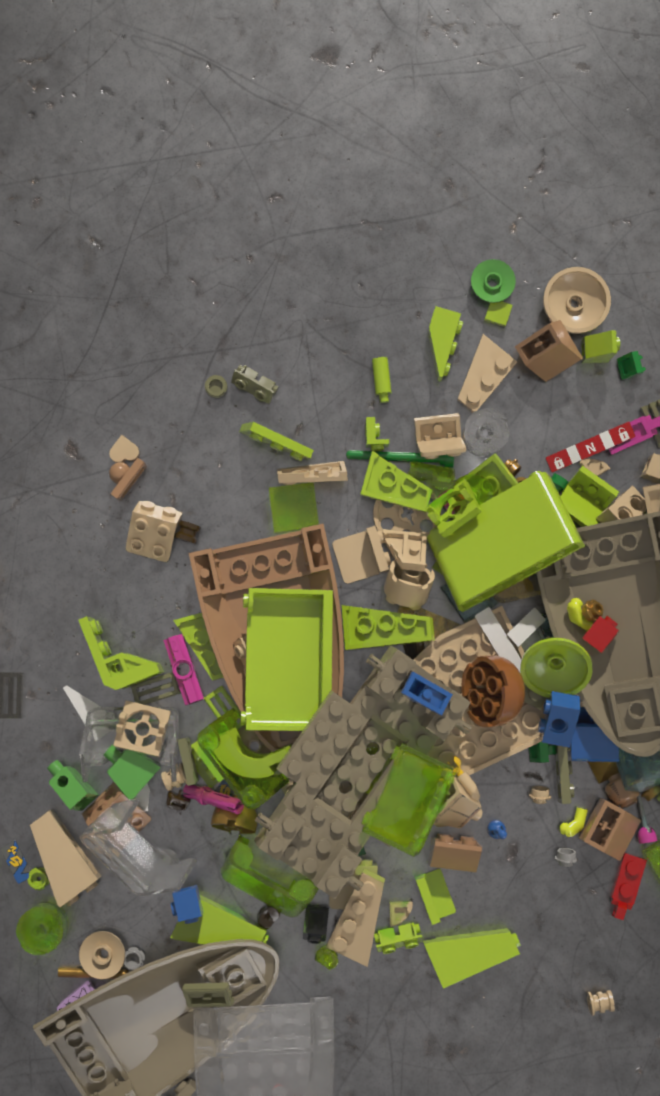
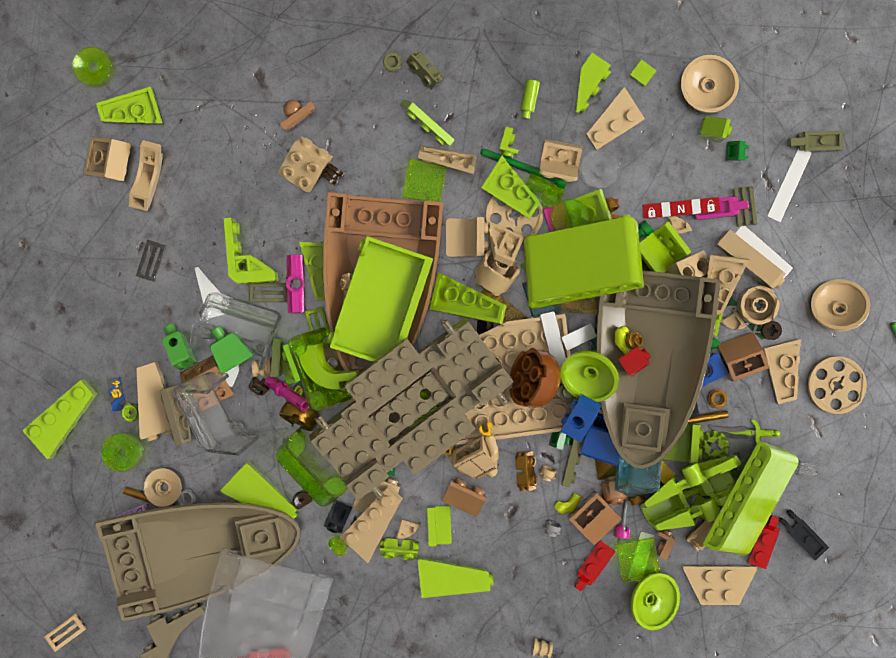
camera: 20 degrees right, 5 degrees up
tan tile [109,435,140,463] -> none
tan piece [113,701,171,757] -> none
blue brick [171,885,203,924] -> none
olive tile [182,982,235,1007] -> none
clear neon green windscreen [361,743,458,857] -> none
blue slope [401,672,453,715] -> none
lime piece [425,479,482,538] -> none
bright green dish [471,259,516,303] -> none
blue hinge [487,820,507,839] -> none
medium nougat slope [515,320,583,382] -> none
none -> dark tan wing [160,384,191,446]
none -> pearl gold hinge [515,451,537,491]

